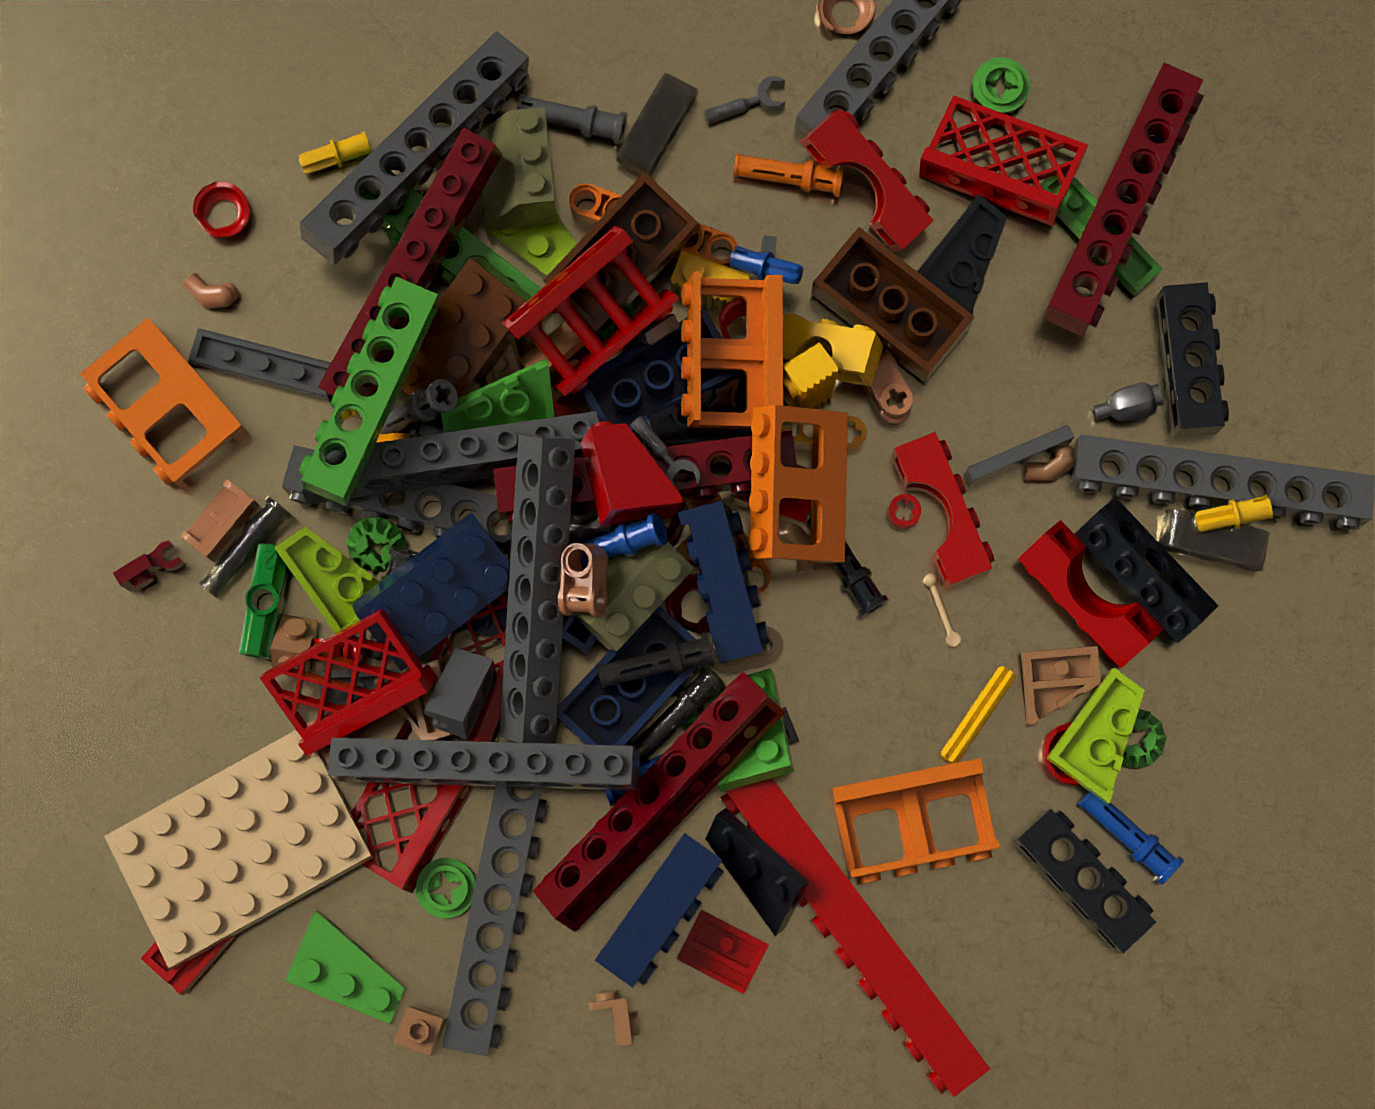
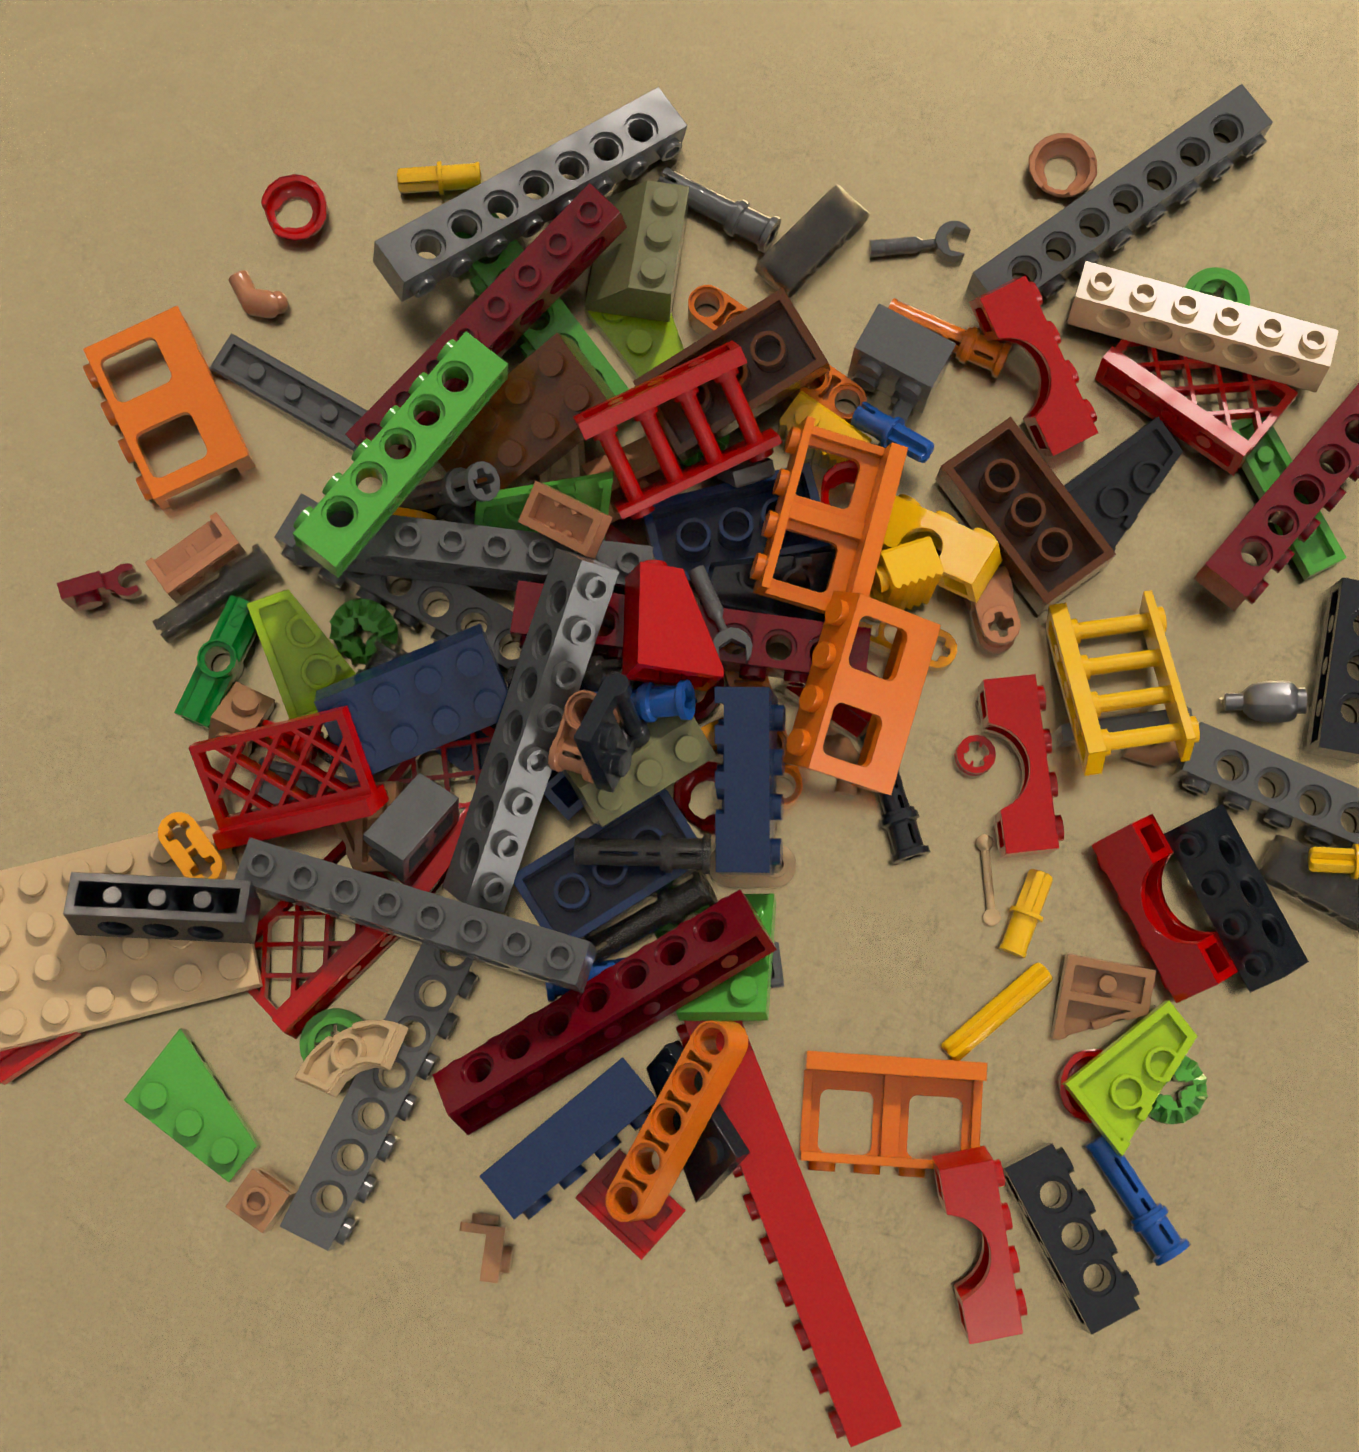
camera: 10 degrees right, 0 degrees up
none -> black brick [63,872,261,944]
none -> light orange beam [158,812,227,879]
none -> tan tile [294,1020,409,1097]
none -> nougat tile [518,481,613,559]
none -> black plate [573,673,651,793]
none -> orange beam [606,1021,748,1222]
none -> dark grey brick [848,303,956,413]
none -> red arch [931,1146,1027,1344]
none -> yellow axle [999,869,1053,958]
none -> yellow fence [1045,590,1200,776]
none -> tan brick [1066,261,1339,392]

